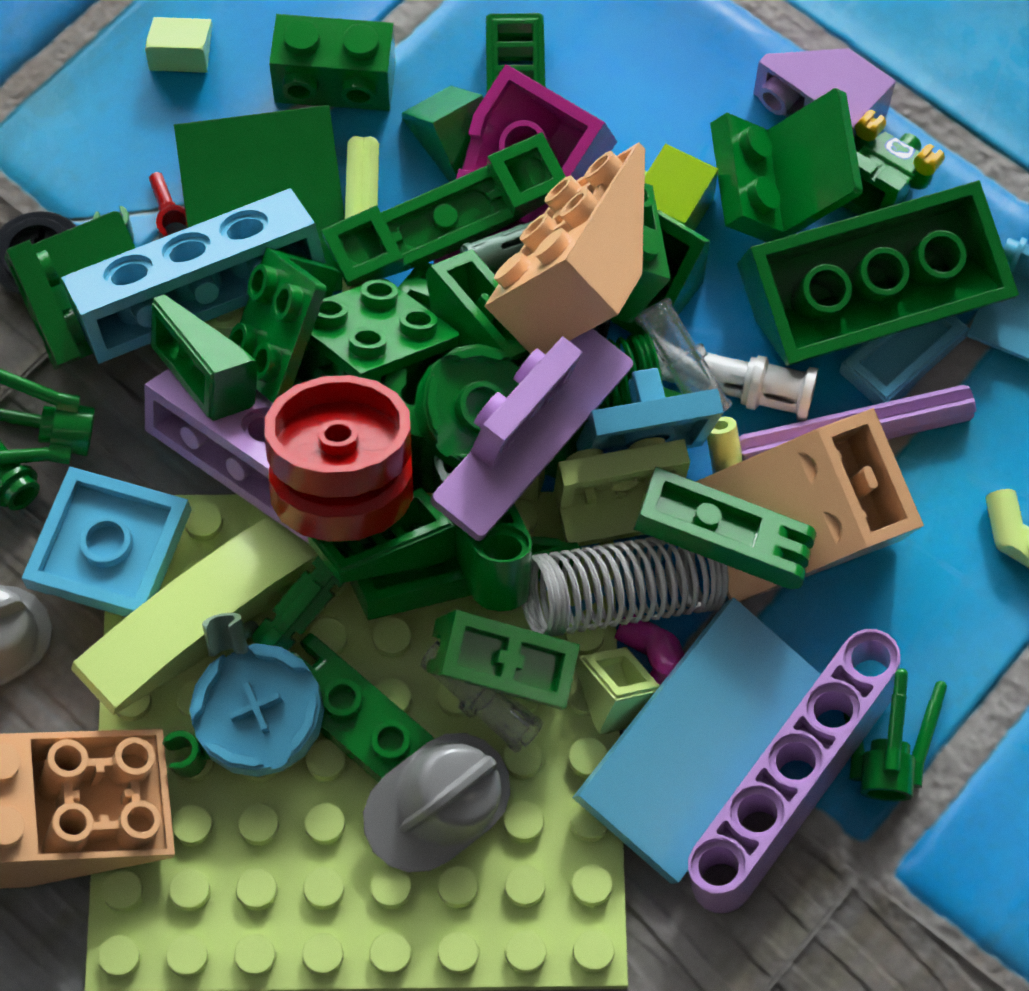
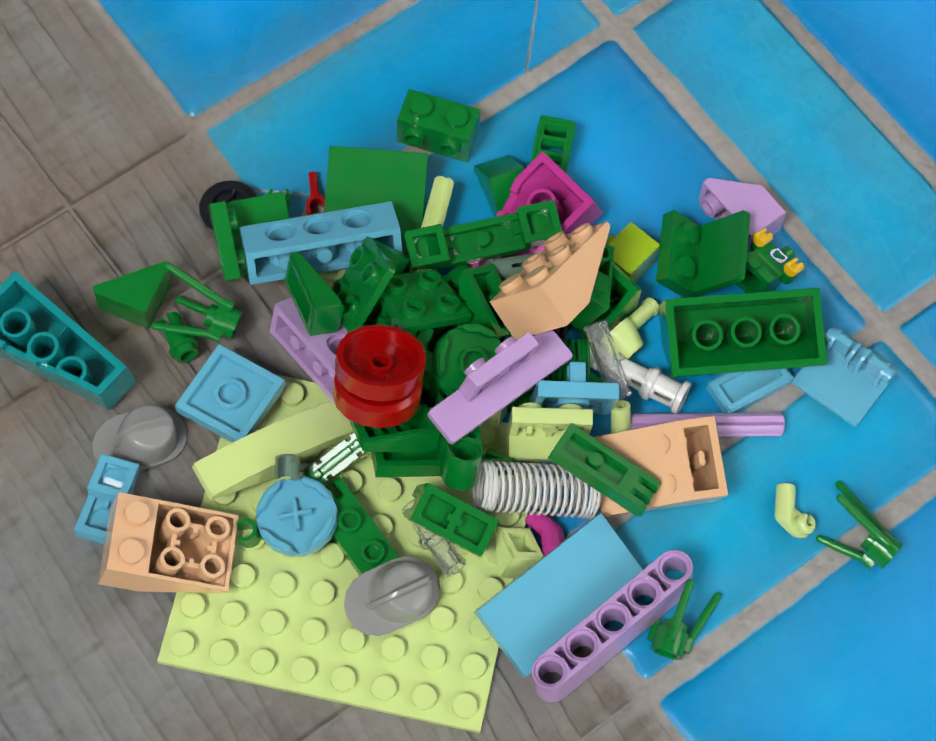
camera: 10 degrees right, 0 degrees up
yellowish green slope [145,17,212,73] -> none
none -> yellowish green bar [600,297,659,359]

